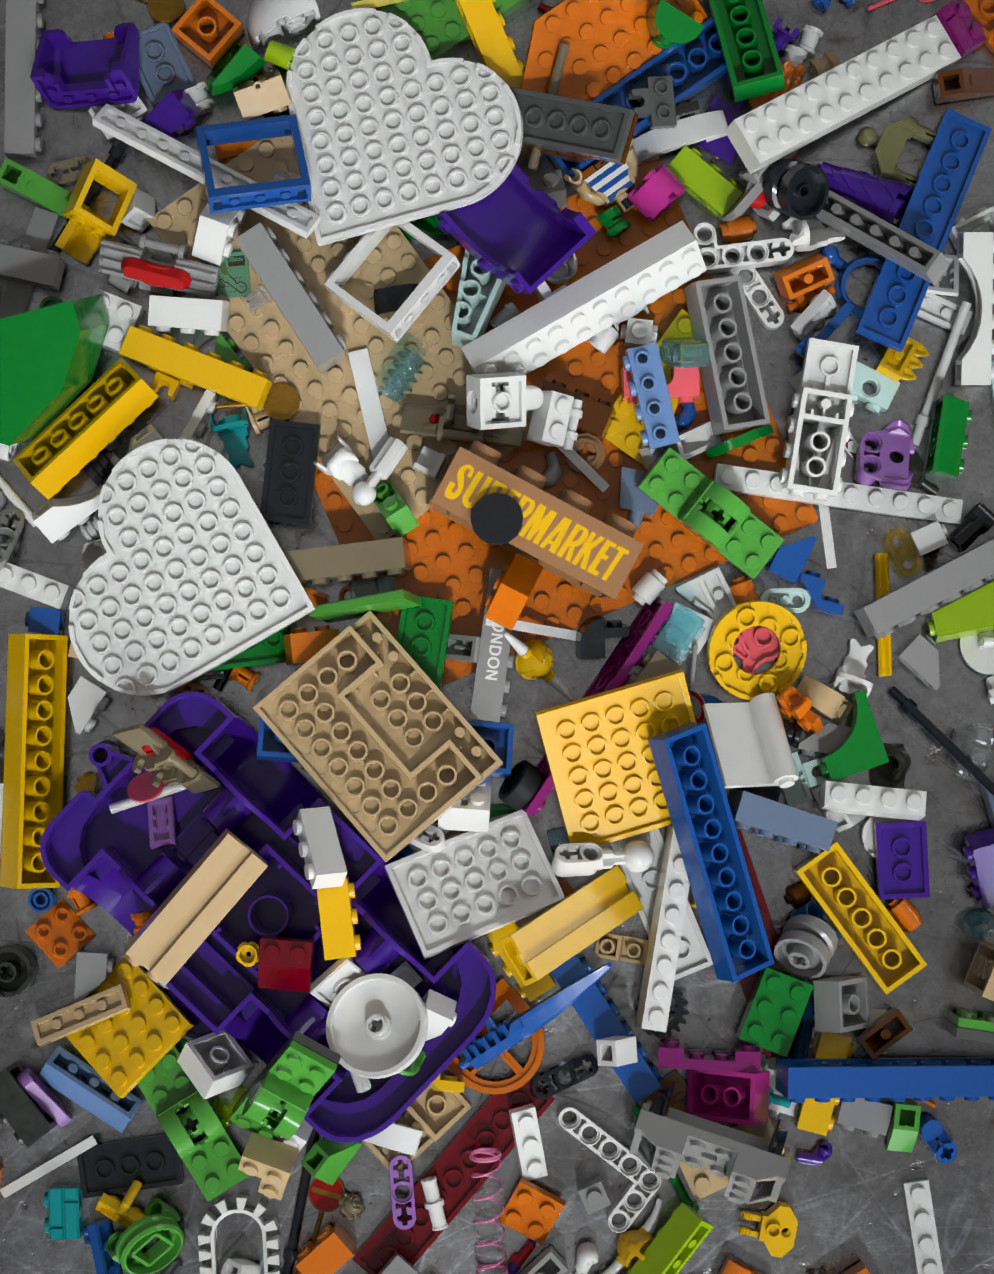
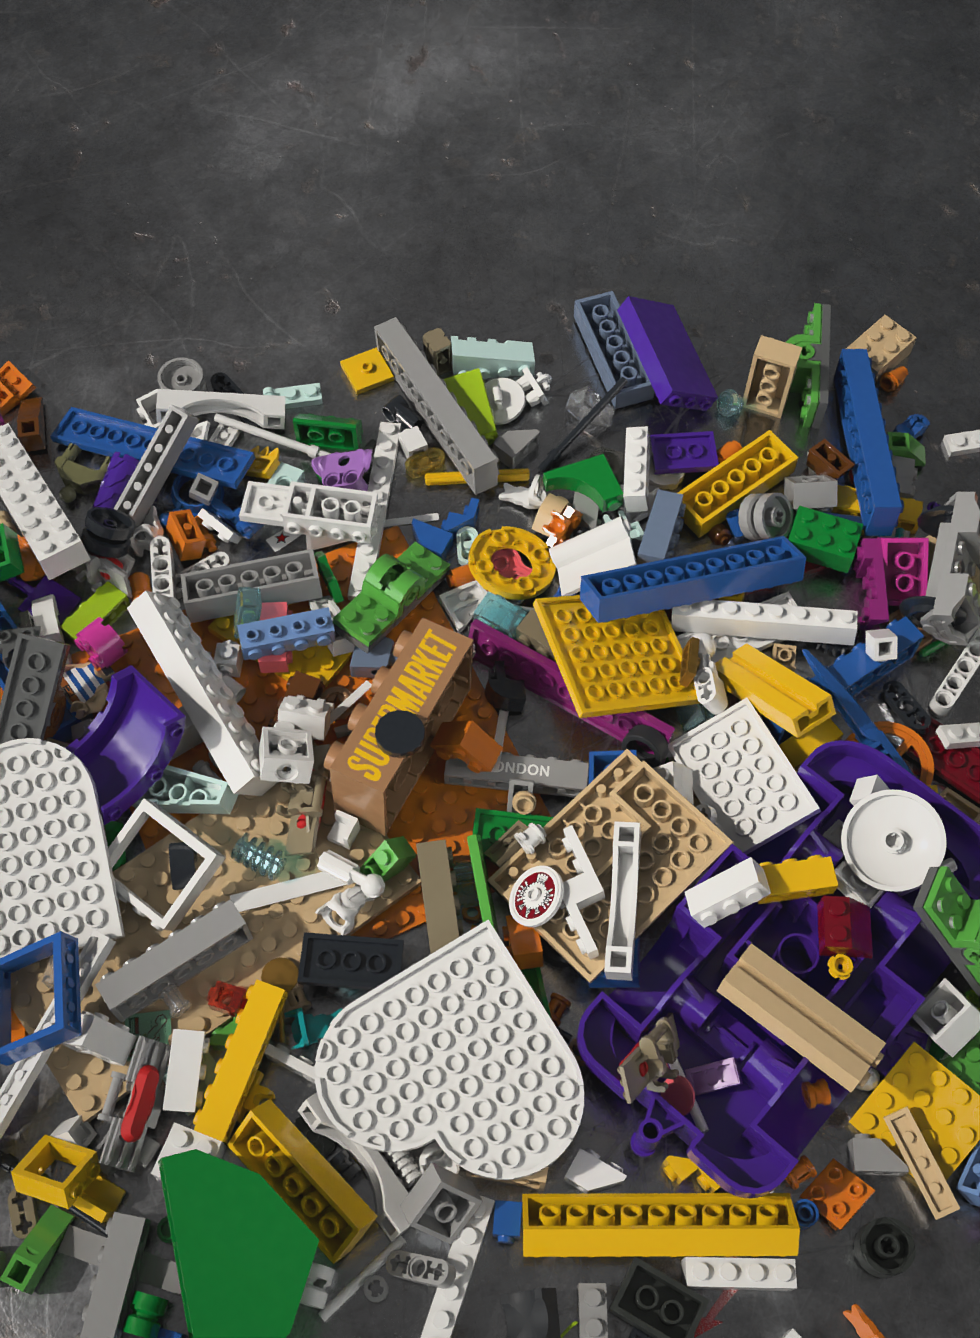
camera: 95 degrees left, 25 degrees down
yellow helmet [504,632,575,701] -> none
none -> light grey brick [189,472,219,506]
none -> clear red brick [207,980,248,1018]
none -> light grey brick [400,1162,483,1244]
none -> dark tan plate [484,820,529,868]
none -> white shield [509,866,564,927]
none -> tan plate [512,791,536,815]
none -> white brick [514,823,547,854]
none -> white bracket [560,825,605,960]
none -> white arch [604,822,641,981]
none -> pearl gold plate [679,637,701,687]

